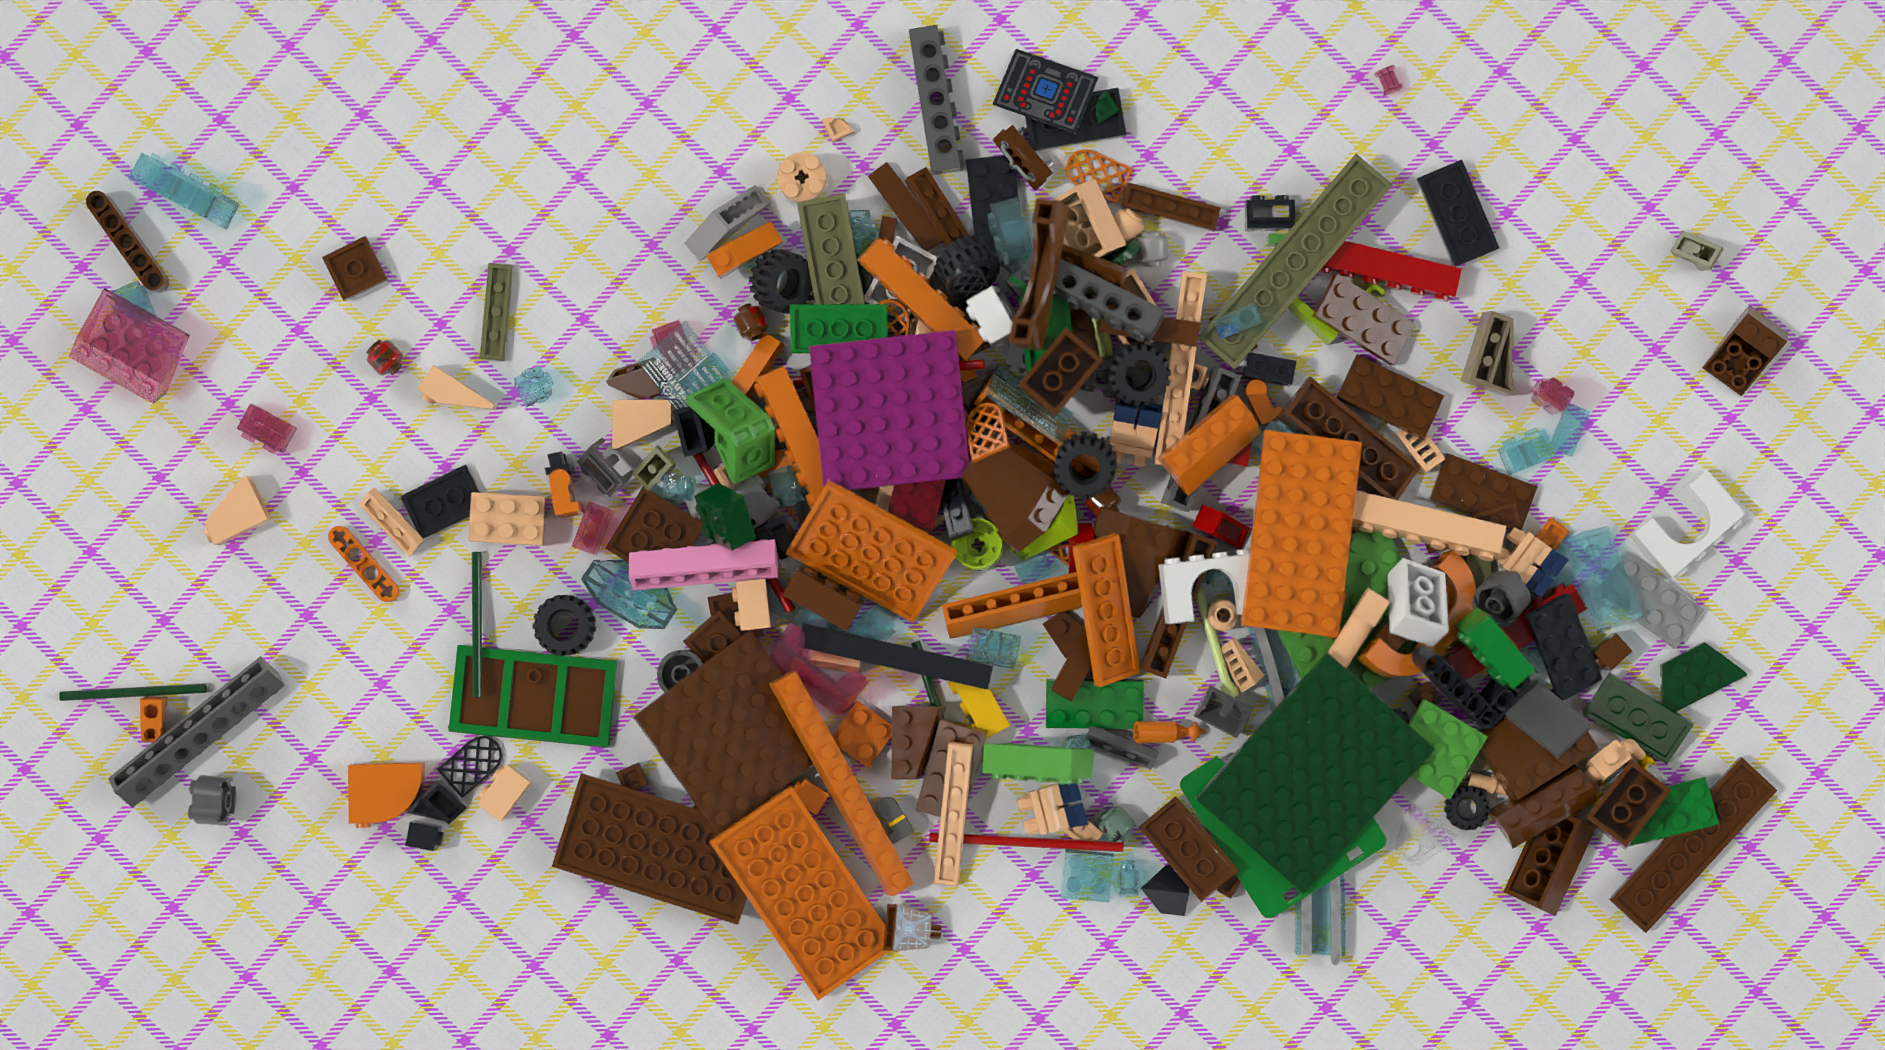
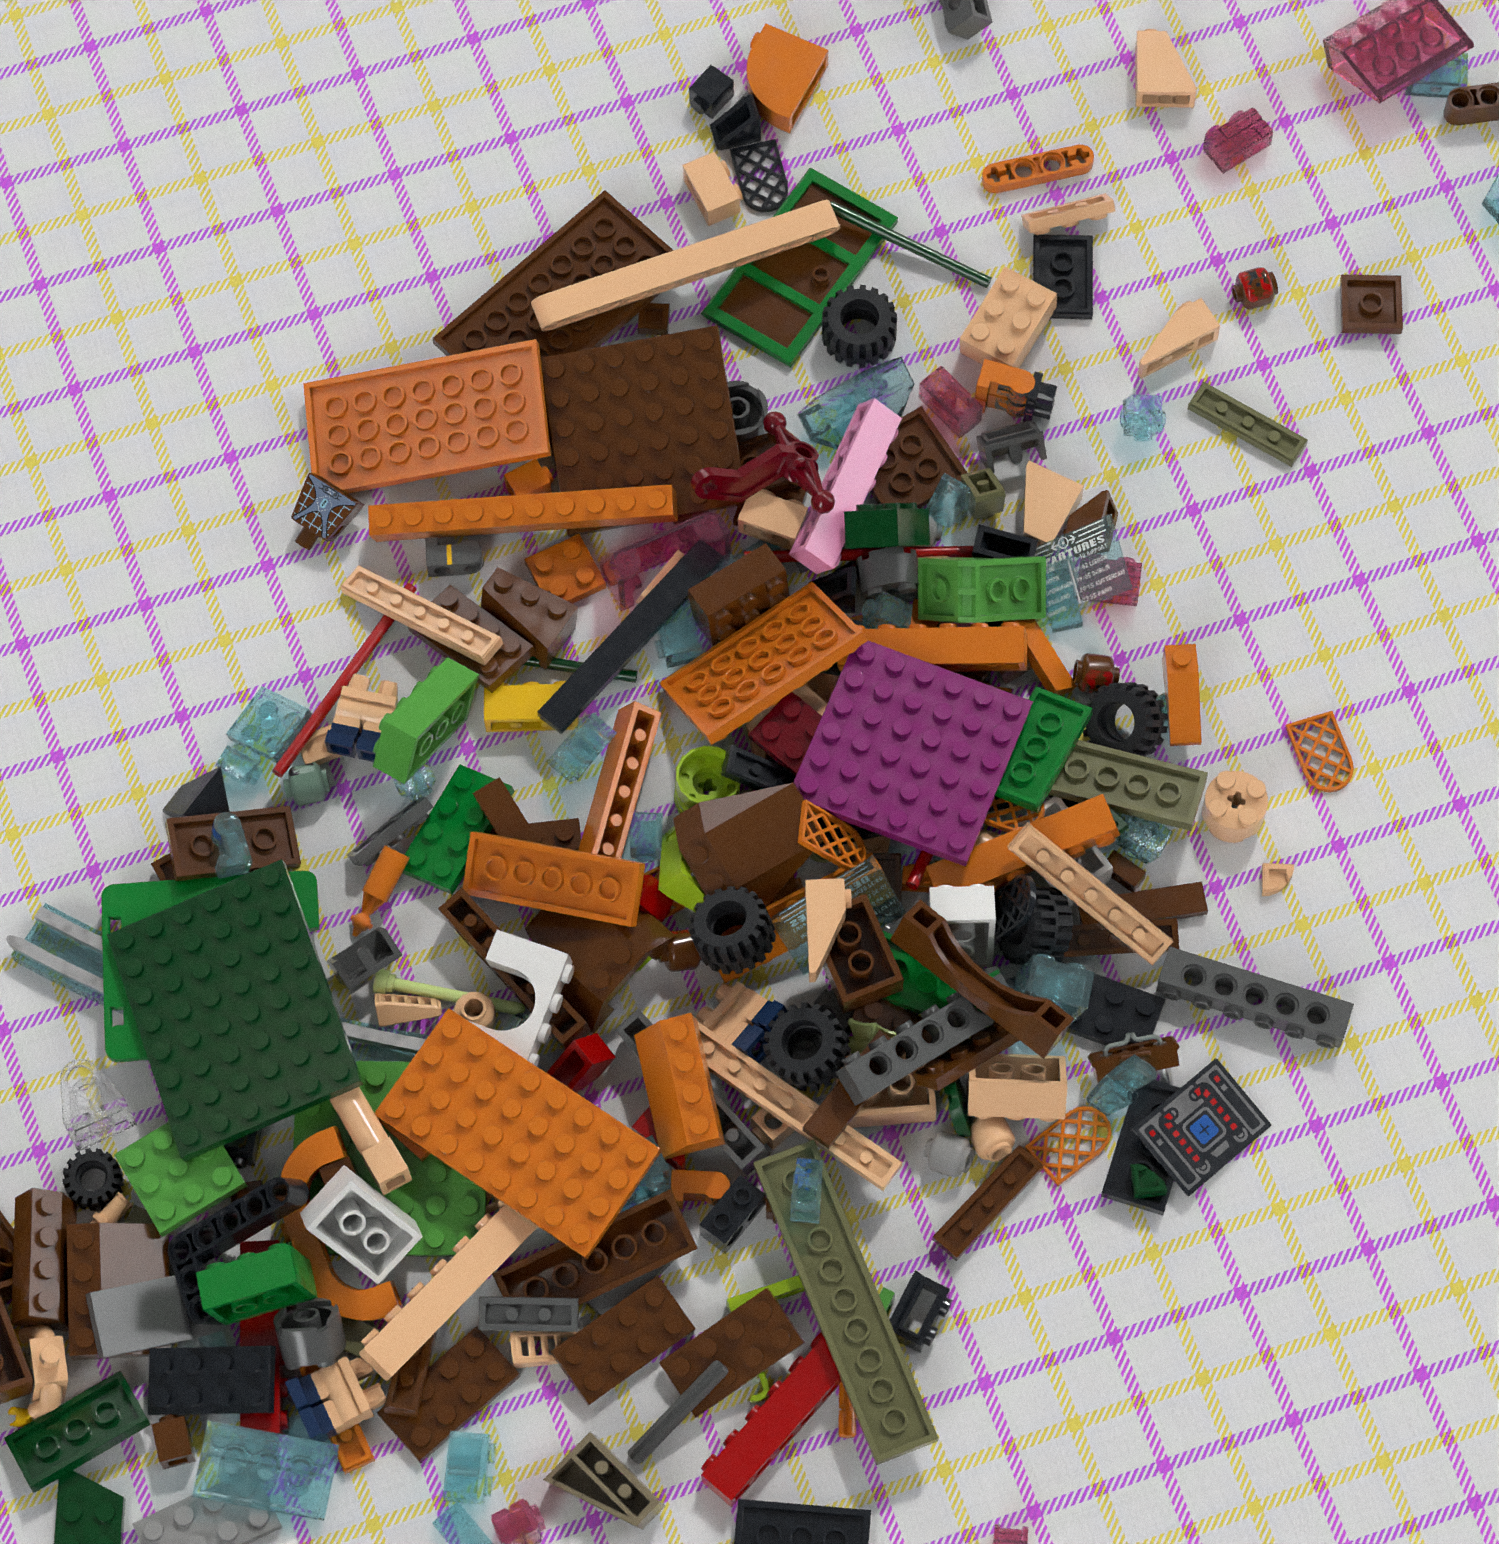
camera: 120 degrees right, 20 degrees down
light grey arch [684,185,770,261] -> none
none -> clear light blue leg [211,812,252,879]
none -> dark grey plate [478,1296,579,1332]
none -> light nougat beam [531,200,841,331]
none -> dark grey axle [627,1360,728,1464]
none -> dark red piece [690,411,835,514]
none -> light nougat slope [805,878,852,982]
none -> orange piece [838,1381,856,1438]
none -> light nougat tile [1007,822,1173,966]
none -> clear light blue slope [1087,1055,1156,1116]
none -> orange window [1285,711,1354,792]

